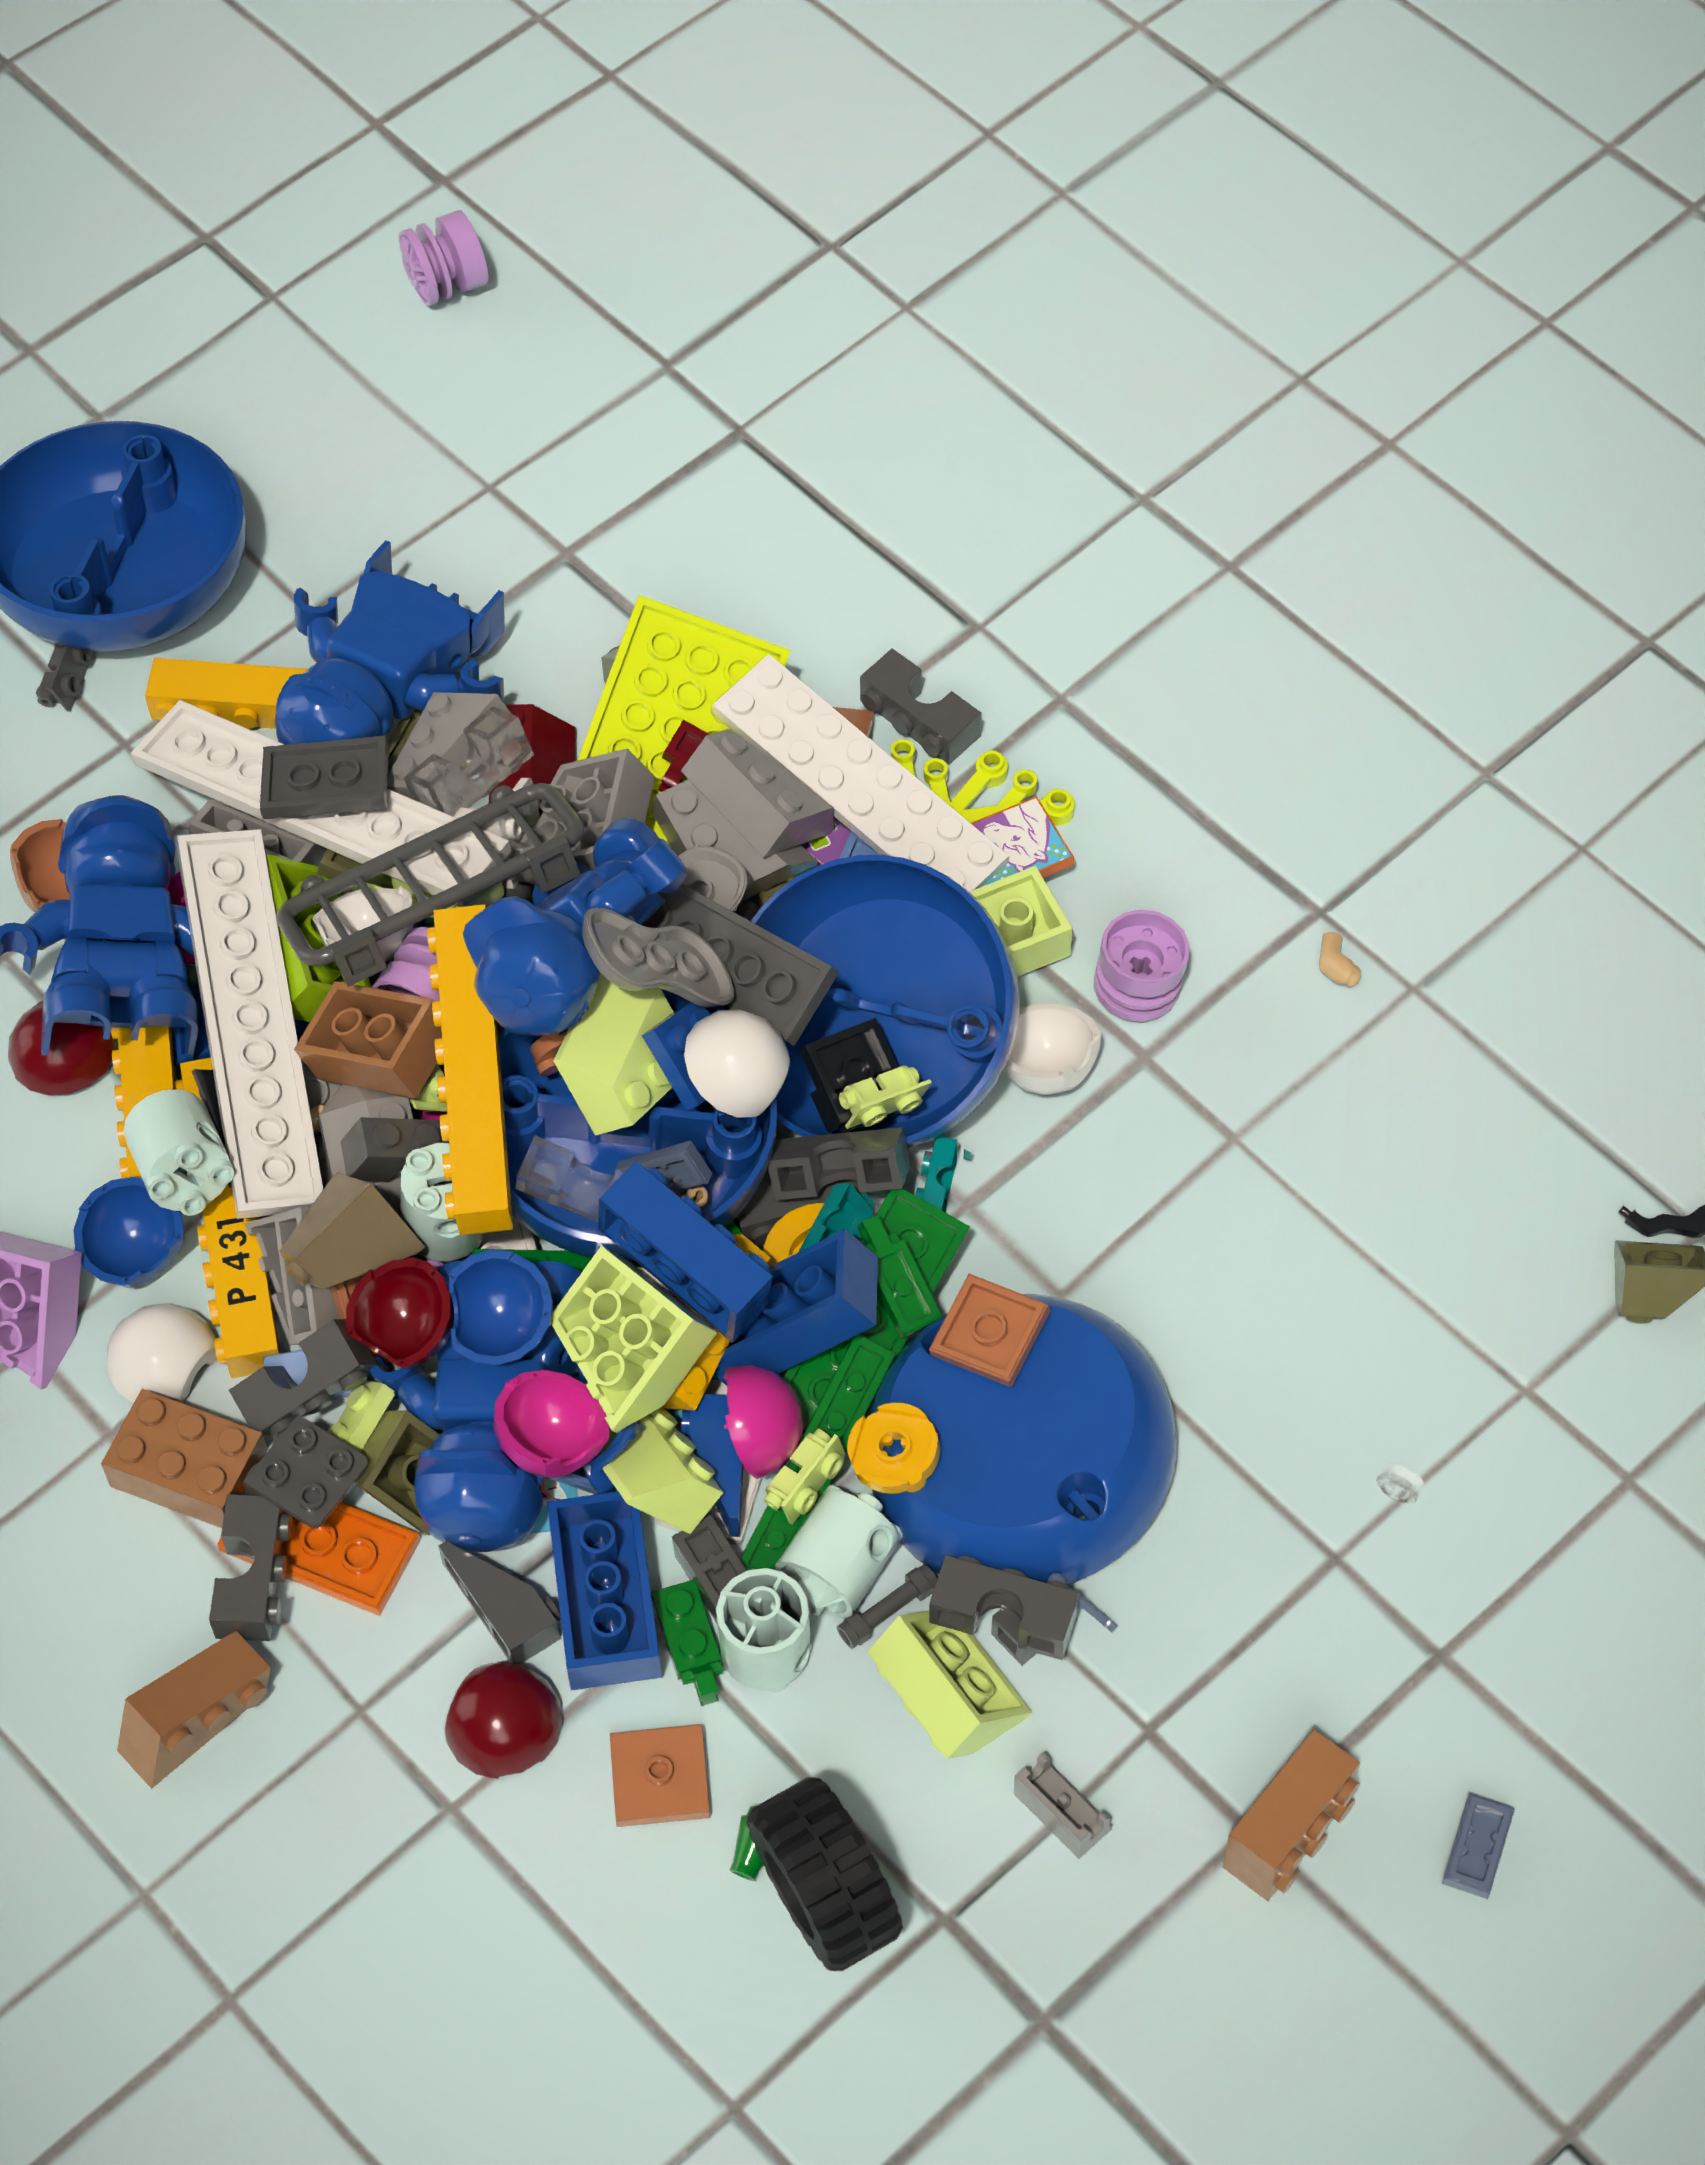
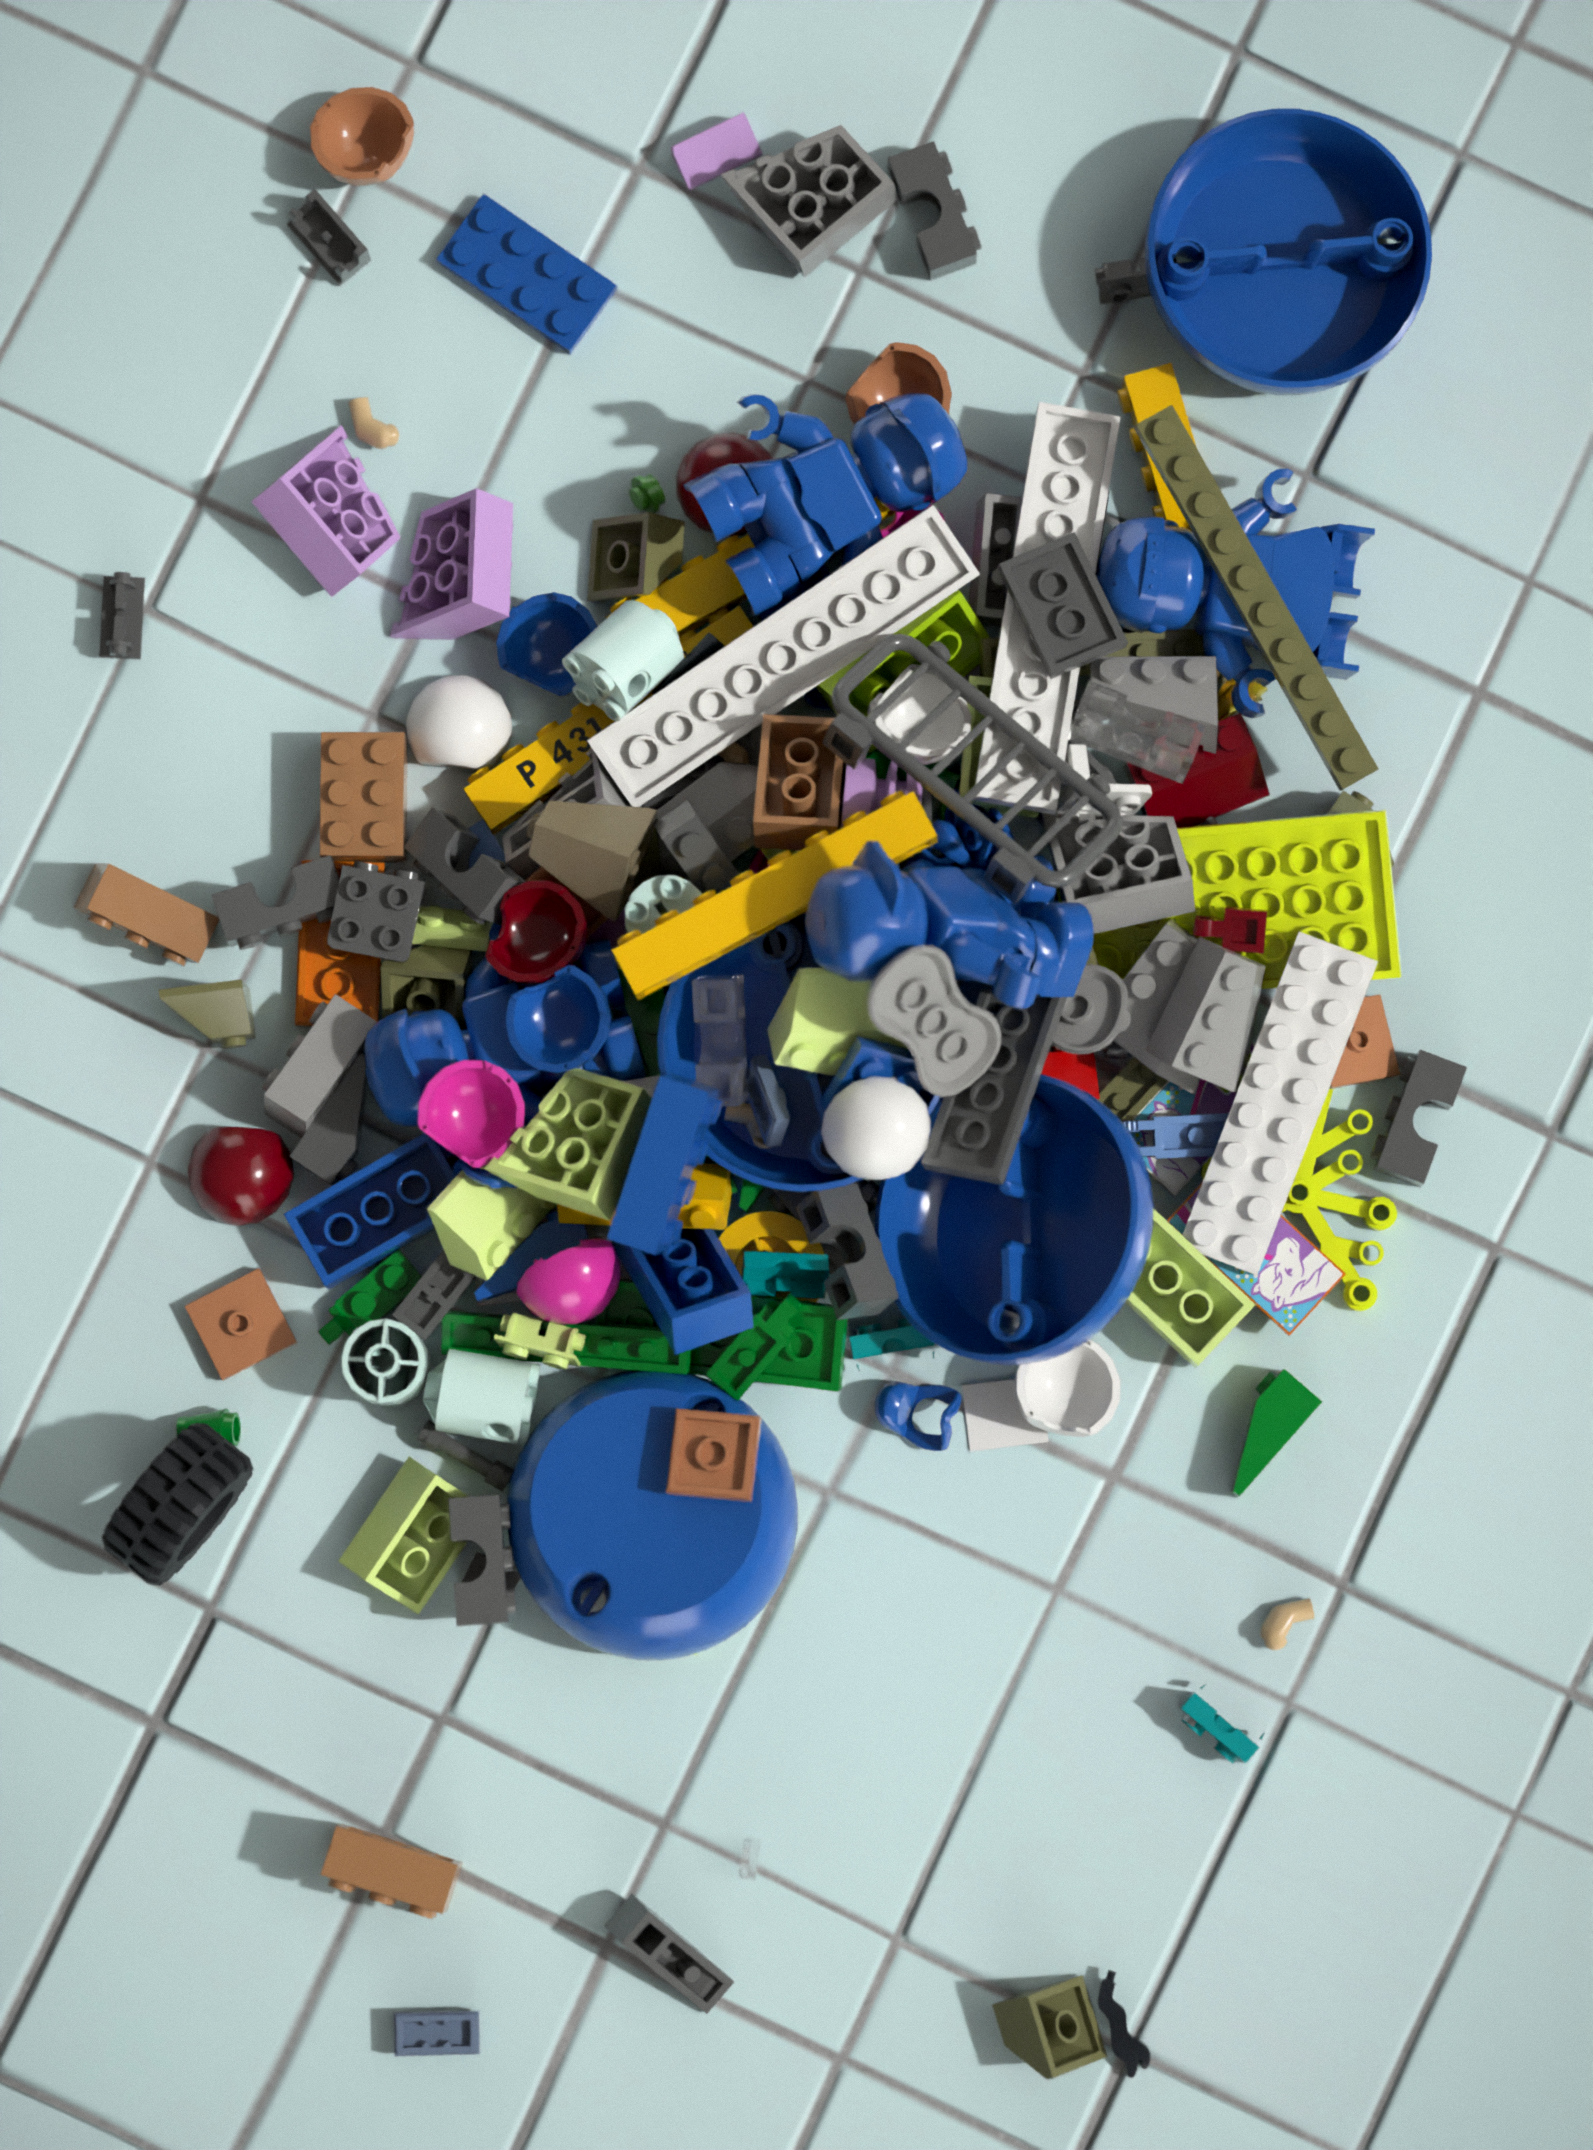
camera: 70 degrees right, 25 degrees up
black plate [799,1018,899,1133] -> none
yellowish green hinge [839,1065,932,1129] -> none
yellow plate [847,1403,941,1494] -> none
light grey hinge [1014,1753,1113,1859] -> none
sand blue hinge [1048,1572,1118,1633] -> none
lavender wheel [1093,910,1190,1022] -> none
none -> olive slope [159,979,256,1049]
none -> light grey wedge [262,994,377,1139]
none -> olive slope [587,512,685,602]
none -> dark grey slope [604,1894,734,2014]
none -> bright green plate [629,474,665,513]
none -> blue piece [874,1381,962,1451]
none -> white sticker [962,1379,1049,1452]
none -> olive plate [1133,405,1379,791]
none -> teal piece [1179,1684,1265,1764]
none -> green slope [1231,1368,1322,1498]

